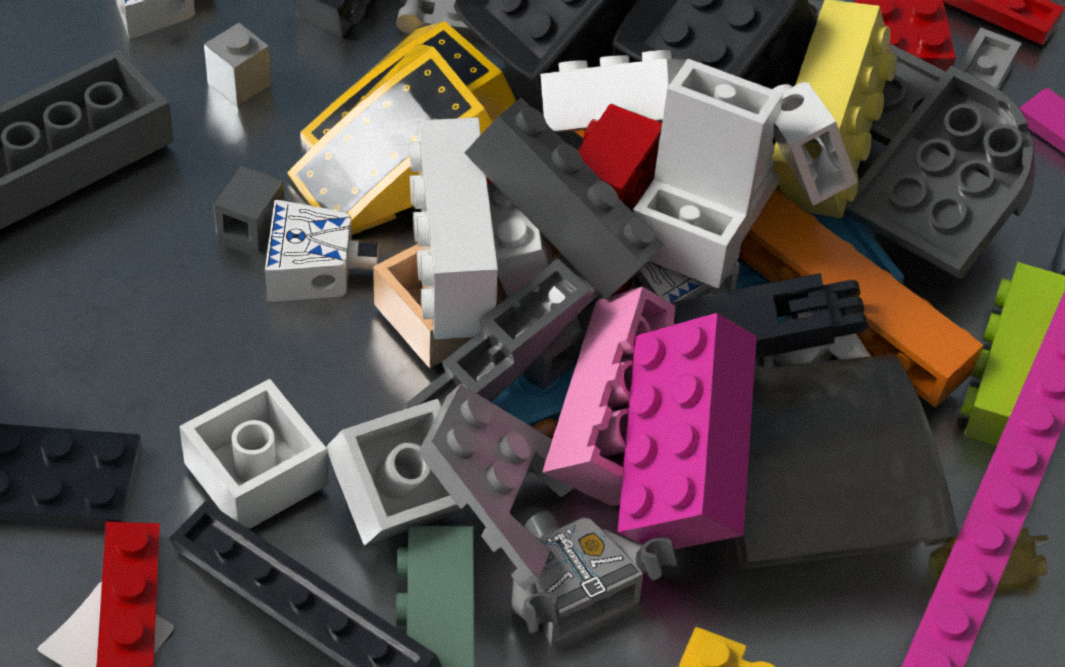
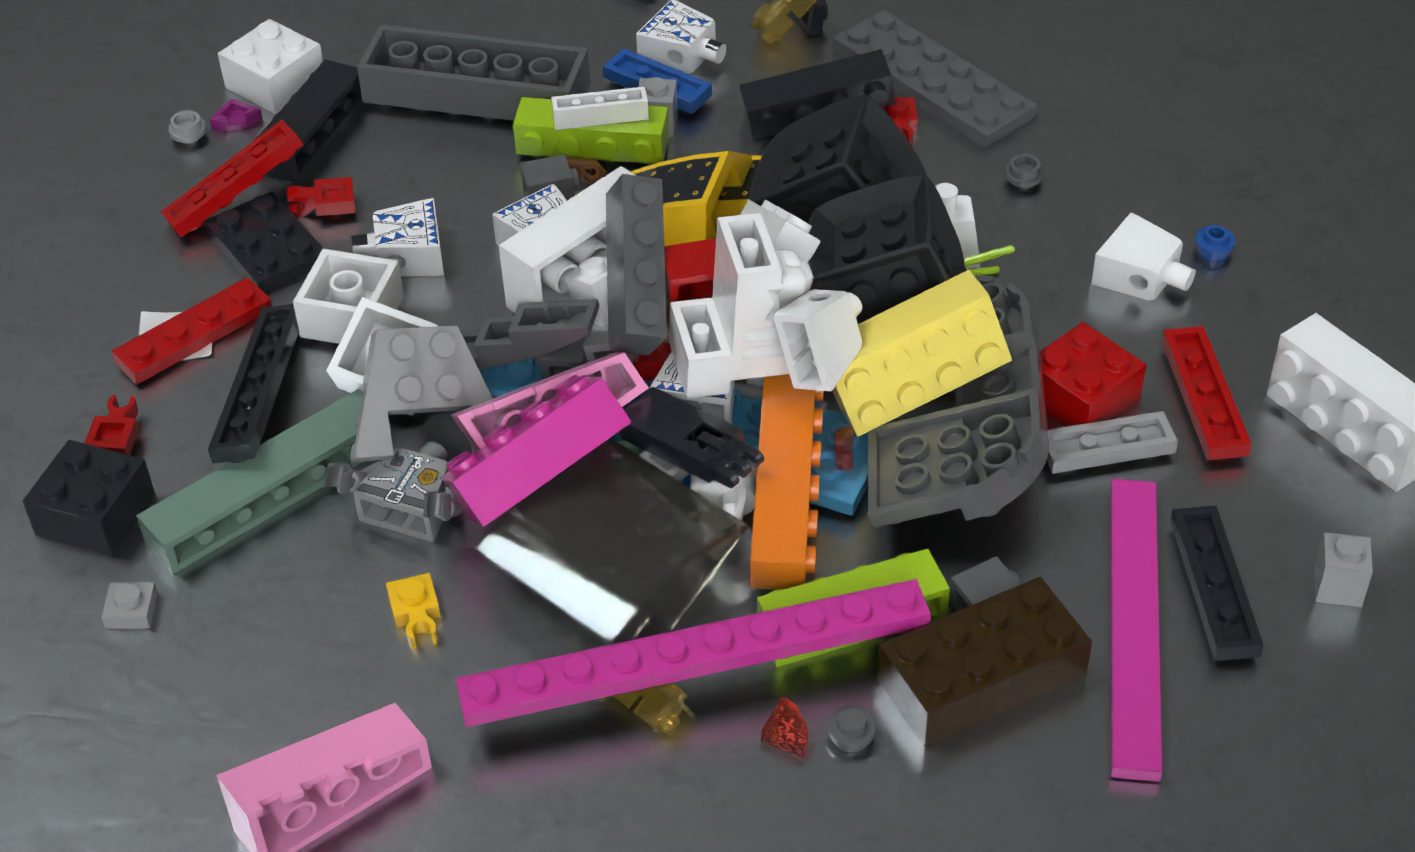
camera: 55 degrees right, 5 degrees down
none -> red plate [287,177,355,218]
none -> white torso [351,198,444,277]
none -> lime brick [513,97,669,164]
none -> white piece [551,87,649,130]
none -> reddish brown arm [565,156,606,187]
none -> blue plate [603,48,712,114]
none -> clear red tile [834,427,854,470]

